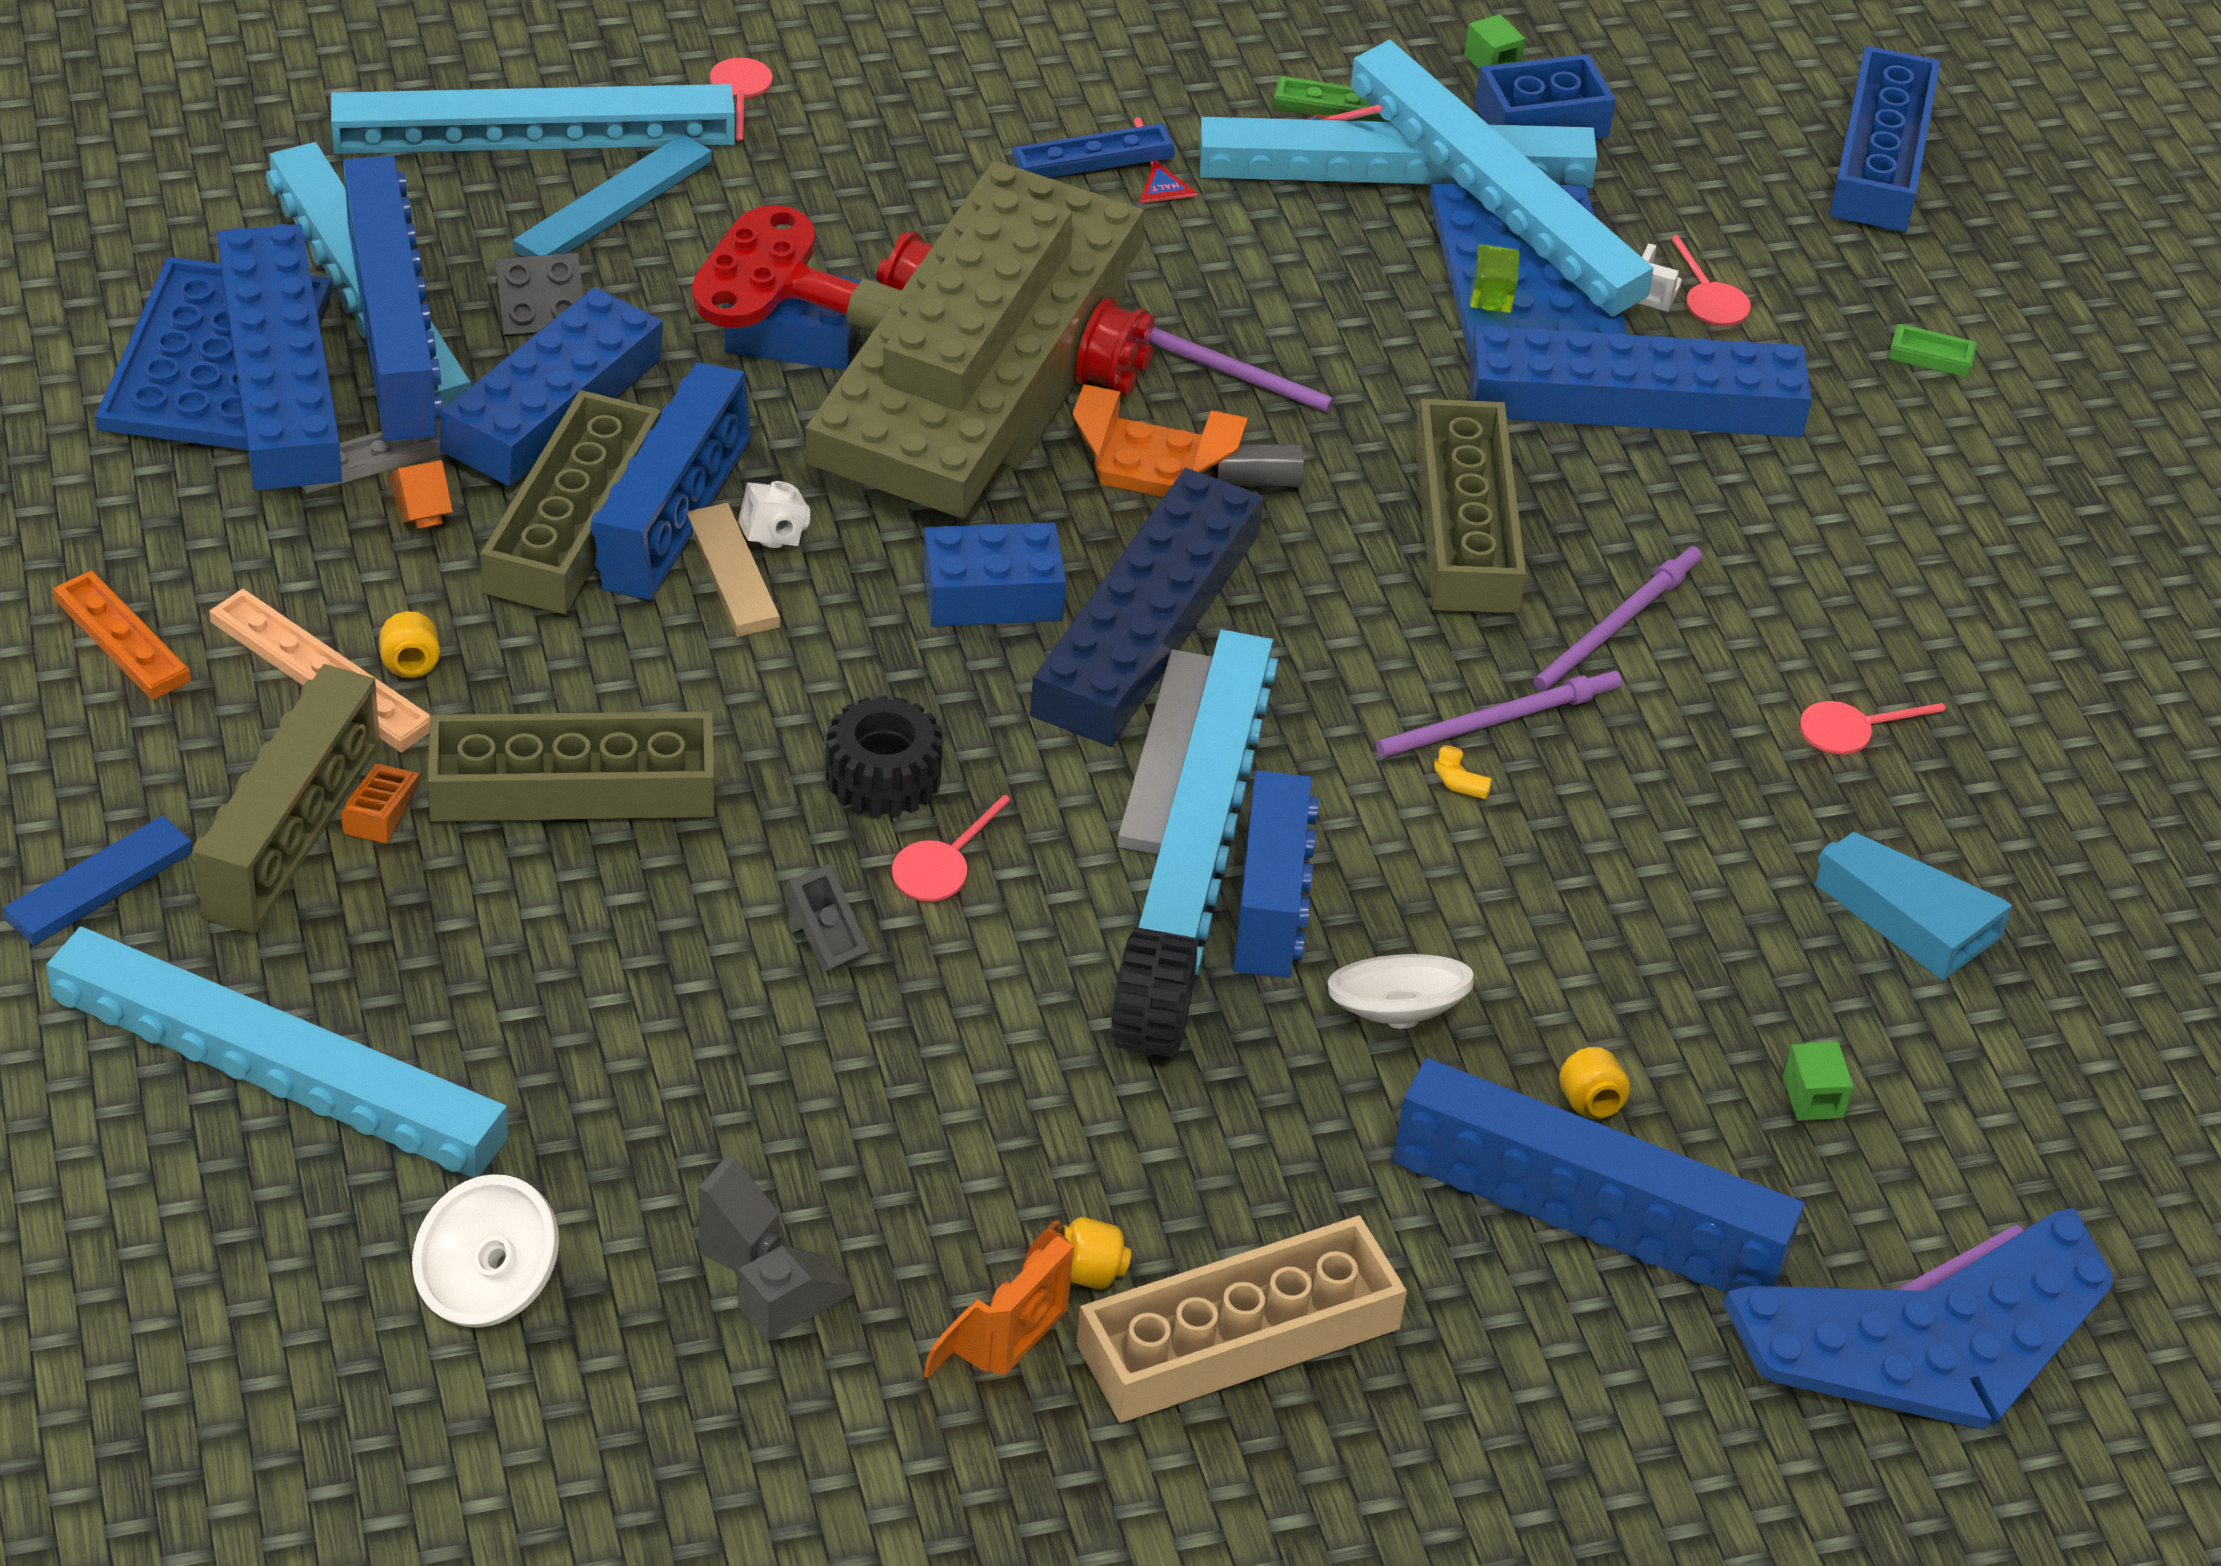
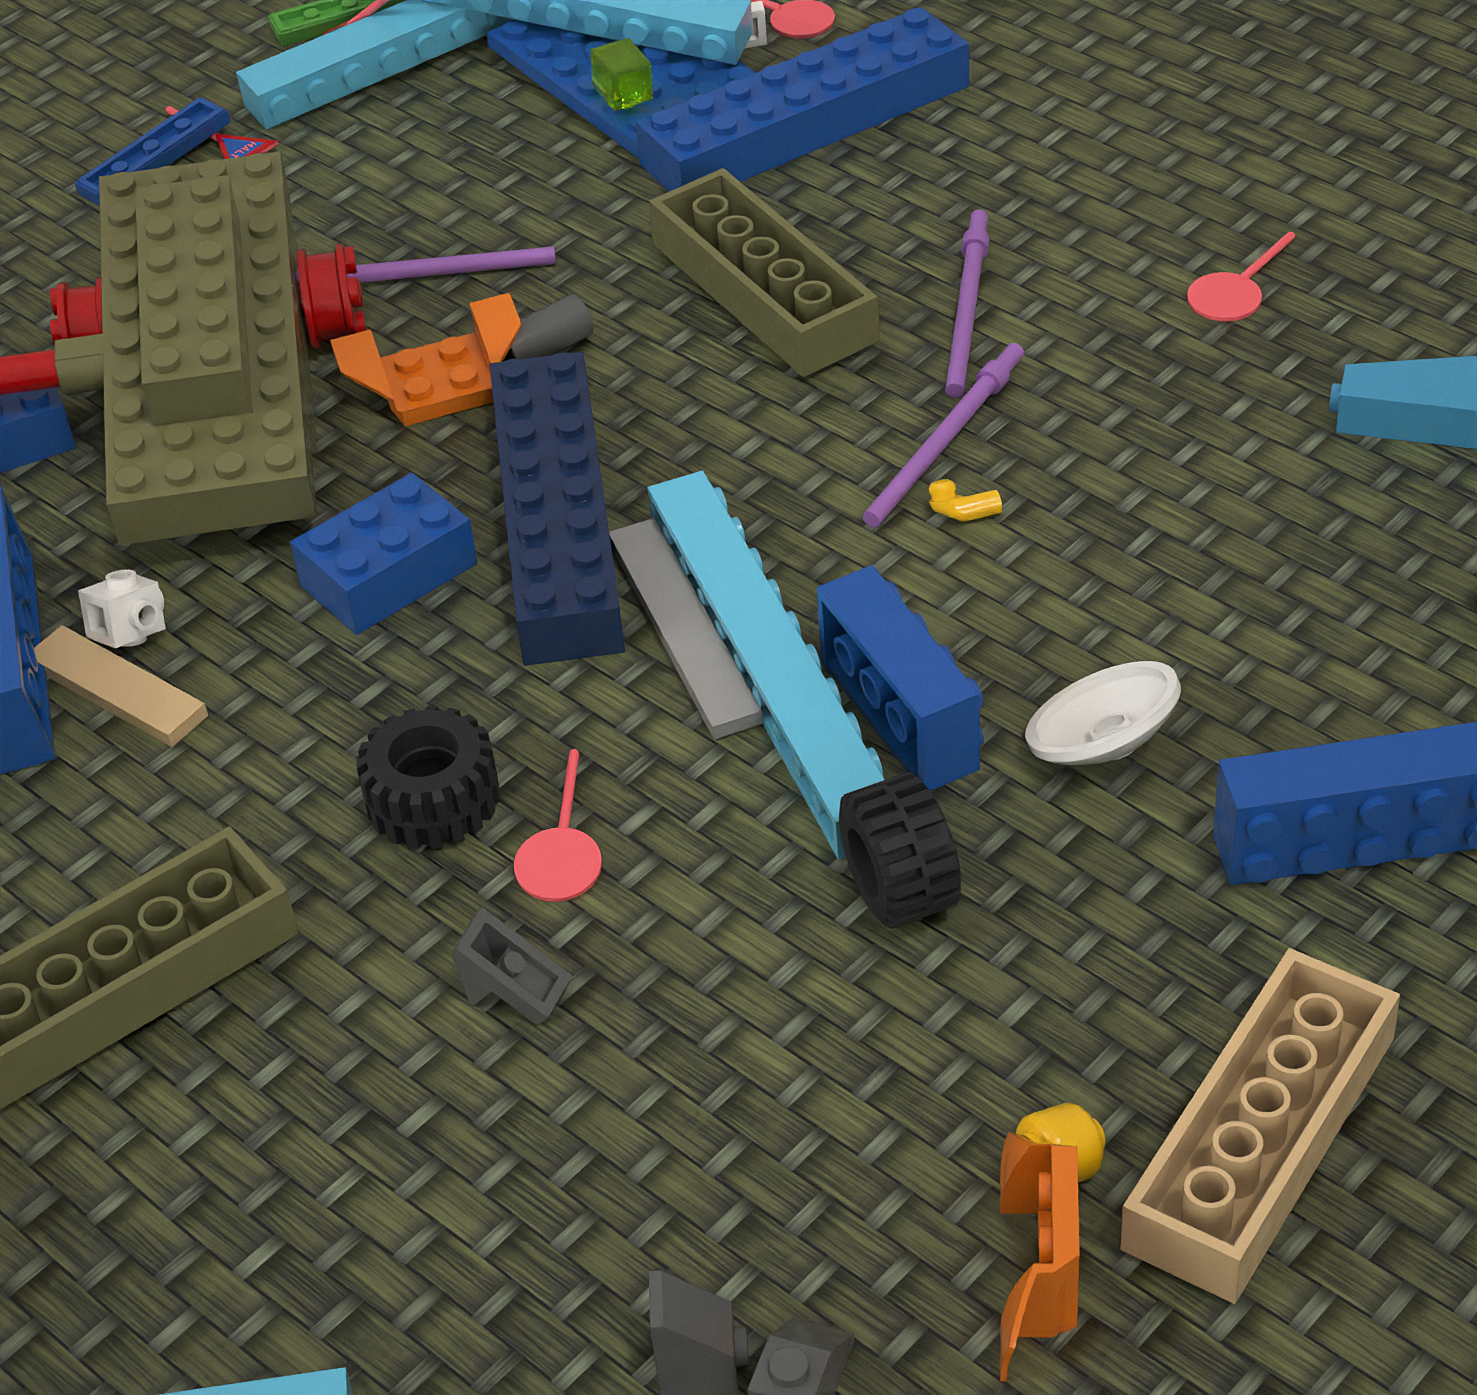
camera: 25 degrees left, 0 degrees up
yellow head [1559,1047,1631,1120] -> none

